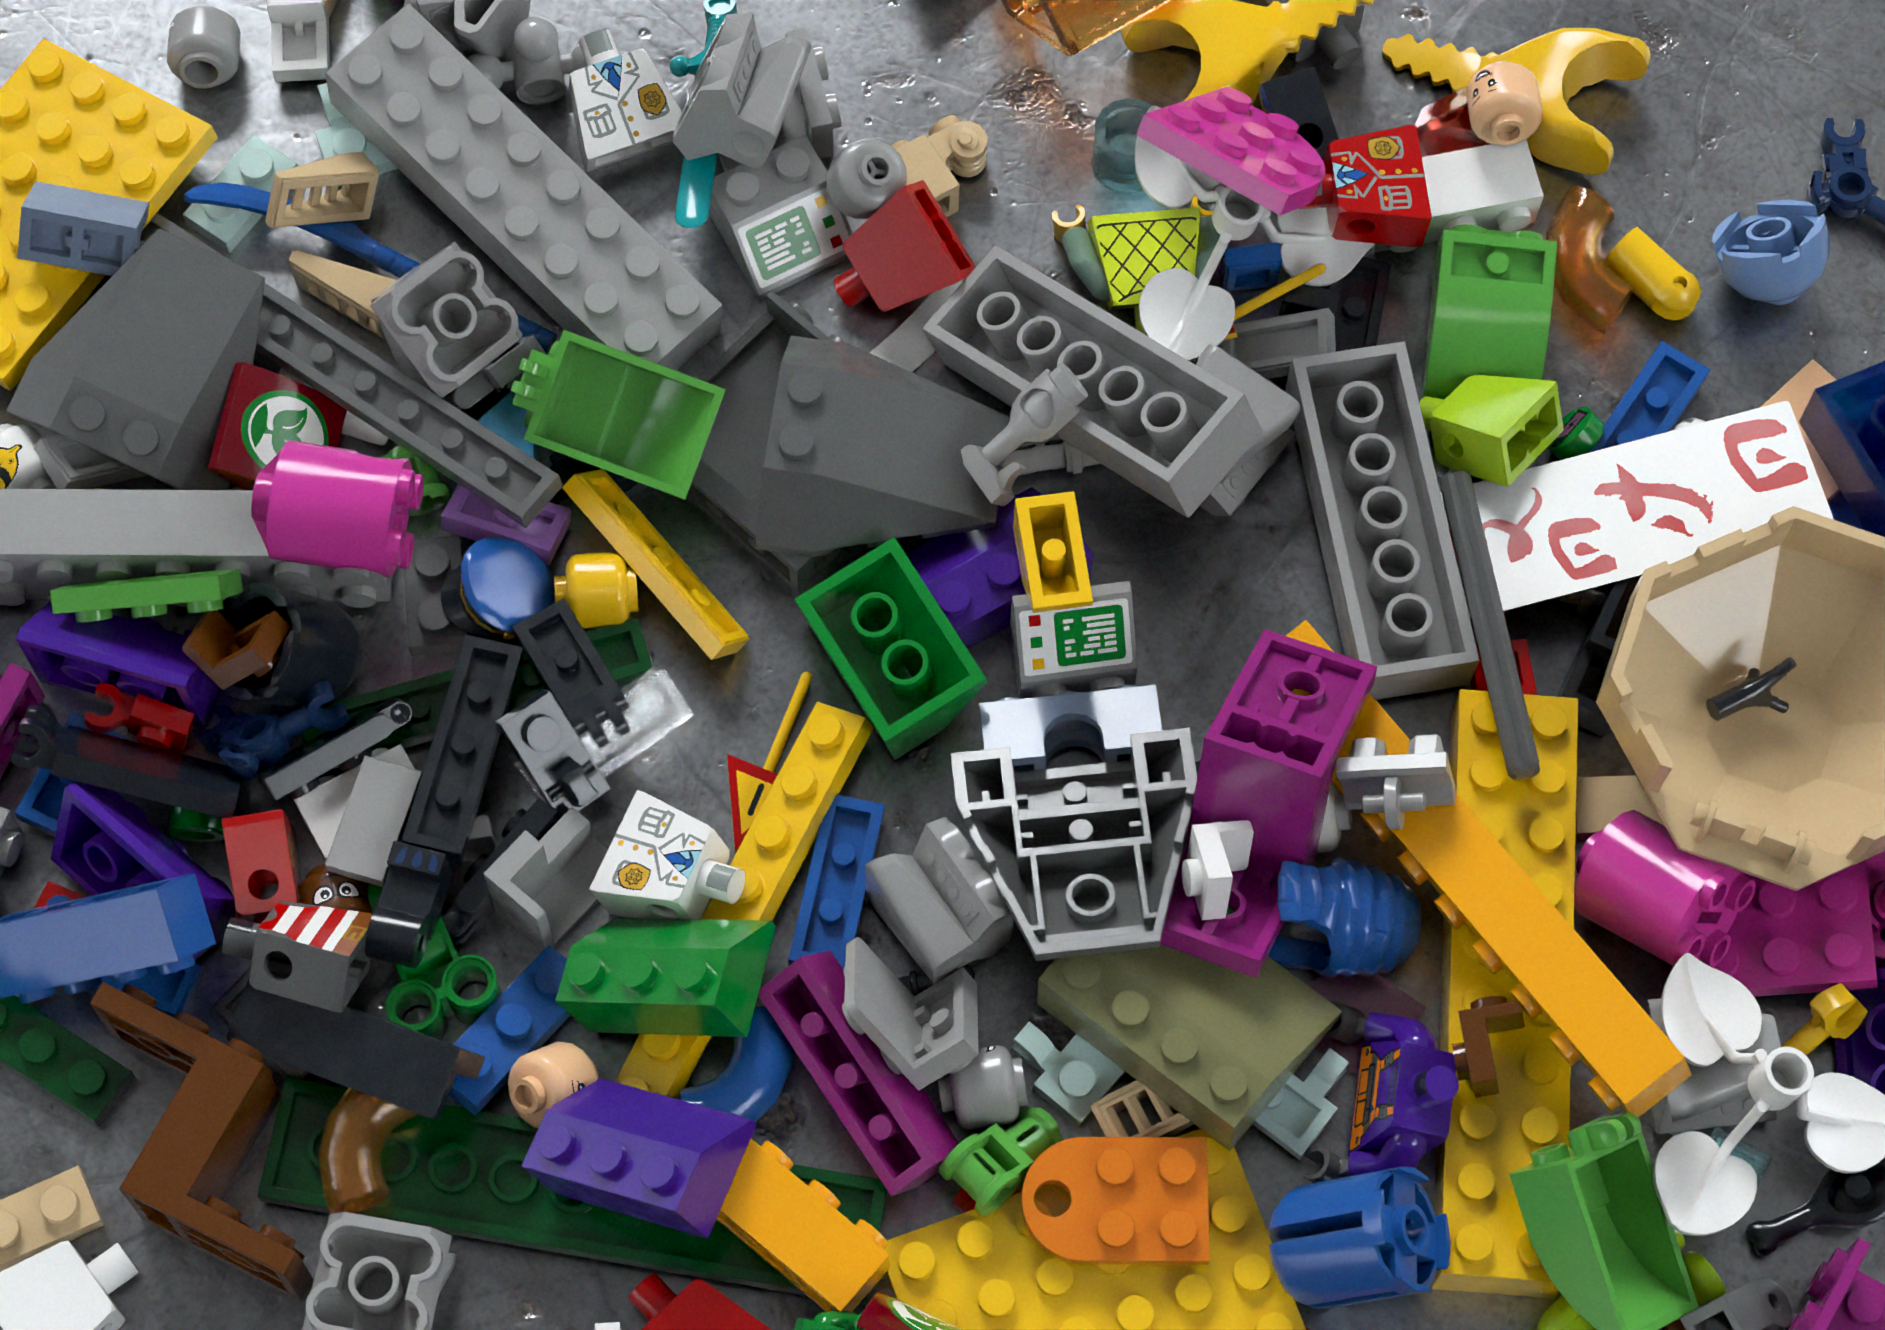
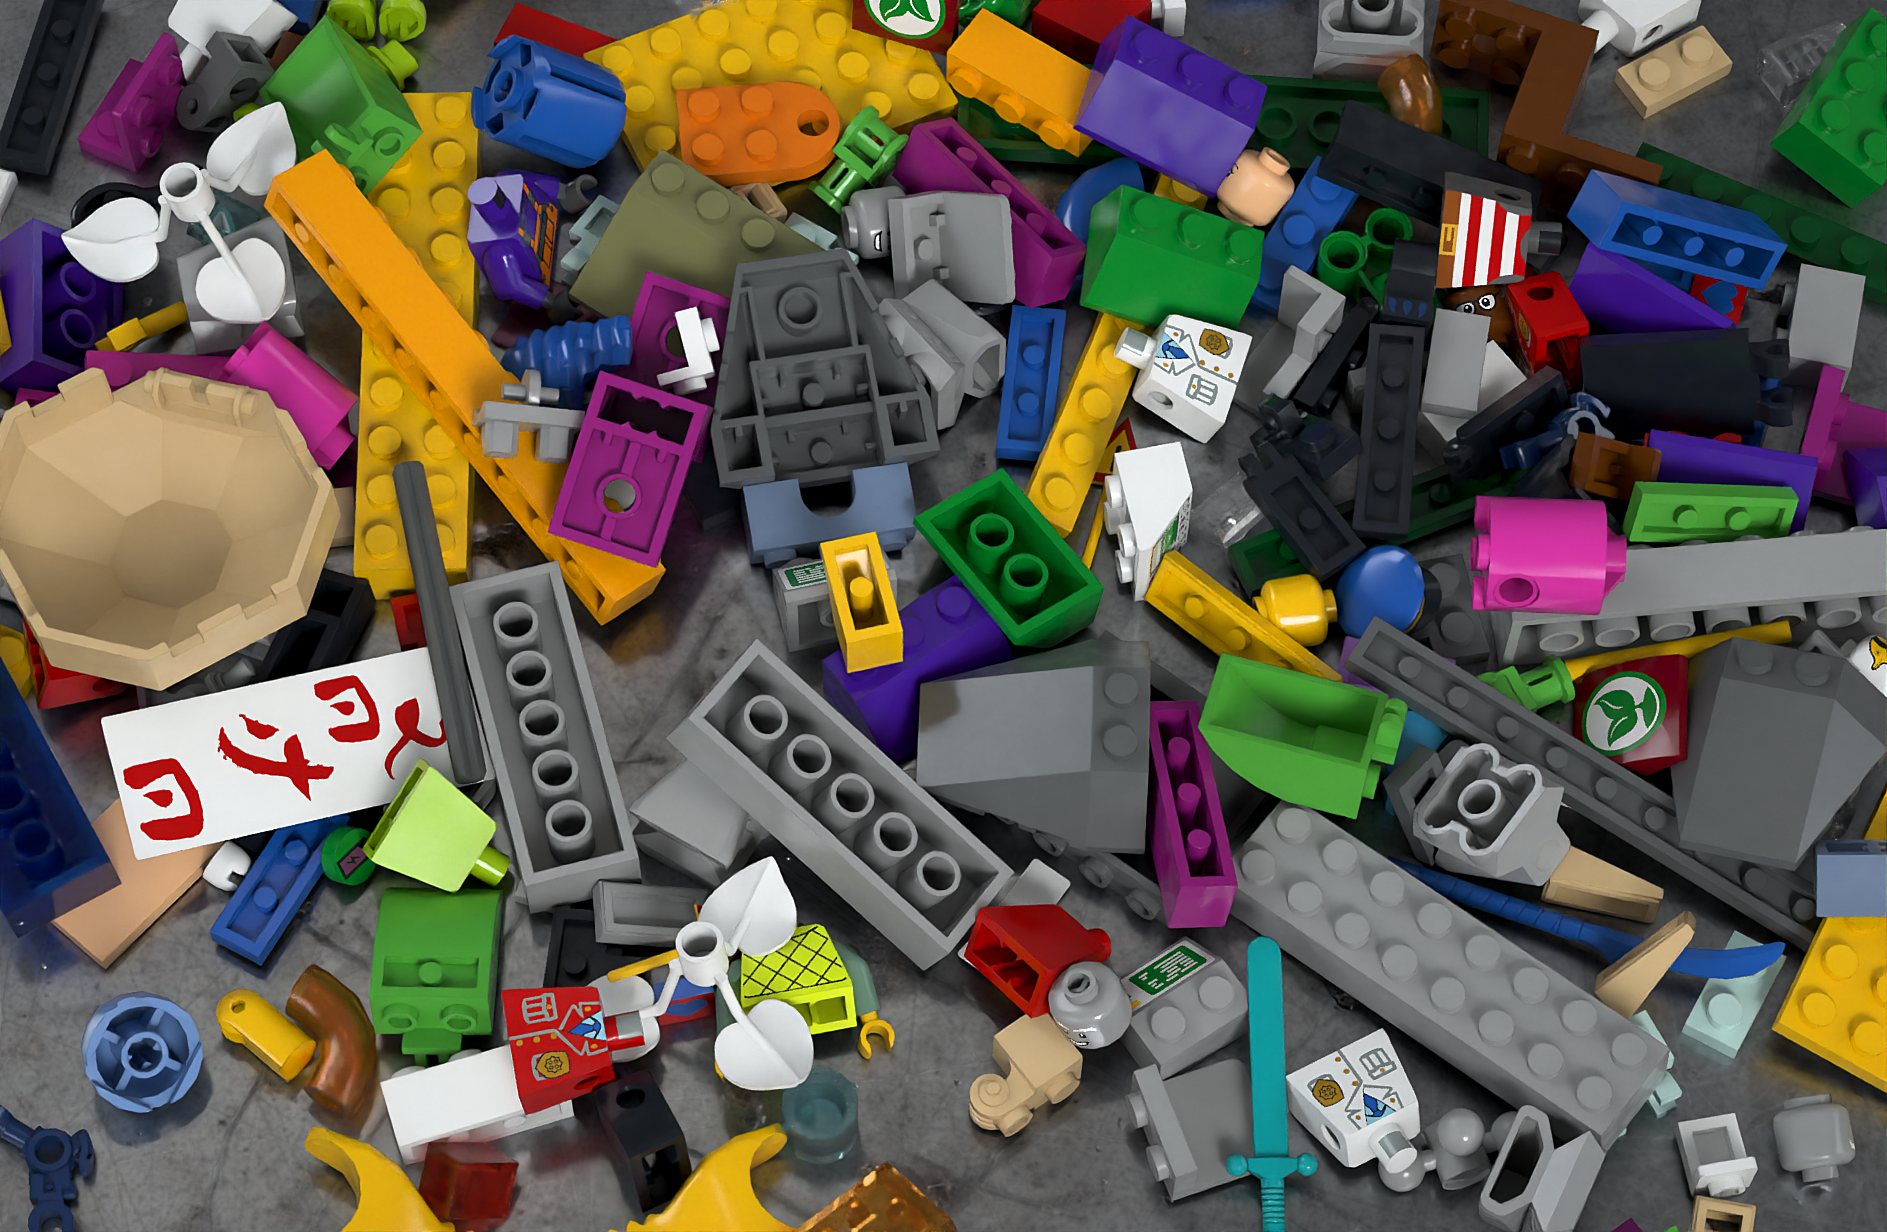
camera: 175 degrees right, 5 degrees down
light grey piece [673,13,811,168] -> none
light grey piece [961,363,1088,506] -> none
dark pink plate [1136,87,1325,216] -> none
reddish brown bracket [1452,996,1525,1098] -> none
light nougat head [1466,61,1543,146] -> none
black bar [1706,657,1796,721] -> none
none -> white slope [1103,442,1193,602]
none -> magenta brick [1146,701,1238,928]

